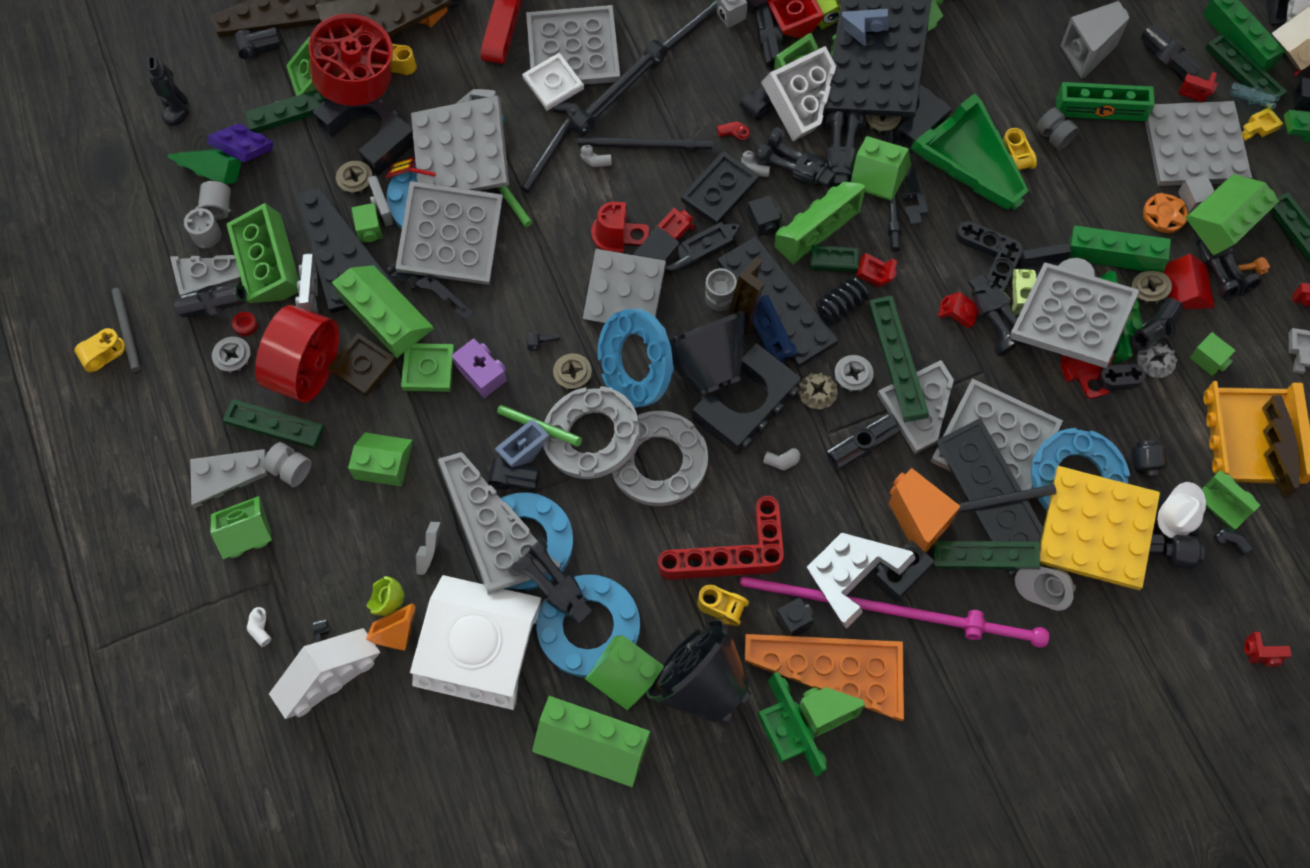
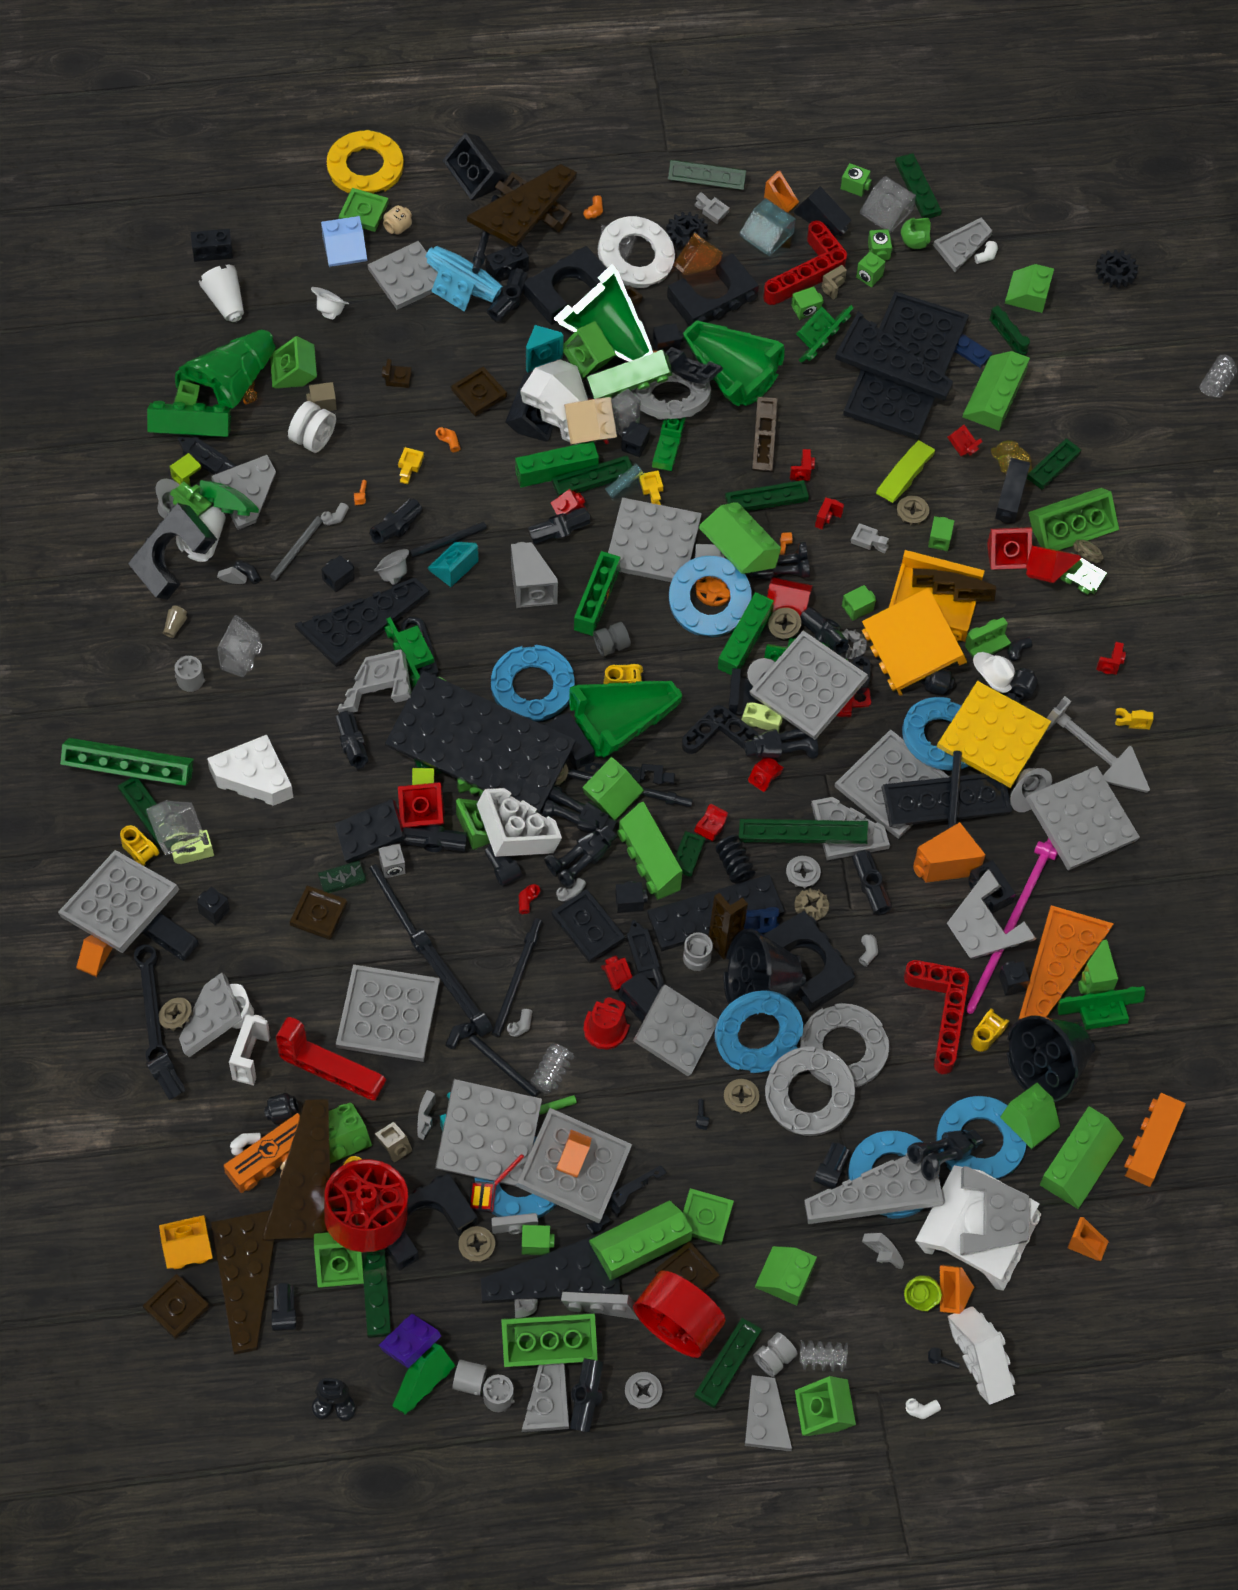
camera: 80 degrees left, 5 degrees down
yellow piece [74,328,126,372] -> none
dark grey bar [111,288,141,372] -> none
red tile [232,312,258,337] -> none
medium lavender brick [451,338,507,398] -> none
sand blue slope [495,419,549,467] -> none
bright green bar [497,405,582,447] -> none
white tile [522,52,584,111] -> none
sand blue slope [842,9,889,46] -> none
dark green plate [934,541,1041,570] -> none
red bracket [1178,72,1218,102] -> none
none -> bright green bracket [329,1103,372,1163]
none -> dark tan bracket [375,1122,412,1162]
none -> dark azure plate [491,645,575,721]
none -> light grey tile [515,1299,538,1318]
none -> clear piece [531,1043,574,1093]
none -> bracket [551,489,587,515]
none -> orange slope [556,1130,592,1178]
none -> dark azure plate [669,556,751,637]
none -> clear piece [799,1340,848,1372]
none -> light orange panel [862,587,967,696]
none -> light grey wing [960,1166,1029,1255]
none -> light grey plate [1025,766,1140,871]
none -> light grey piece [1046,696,1150,793]
none -> orange slope [1067,1217,1109,1261]
none -> yellow plate [1115,708,1153,730]
none -> orange brick [1124,1093,1186,1187]

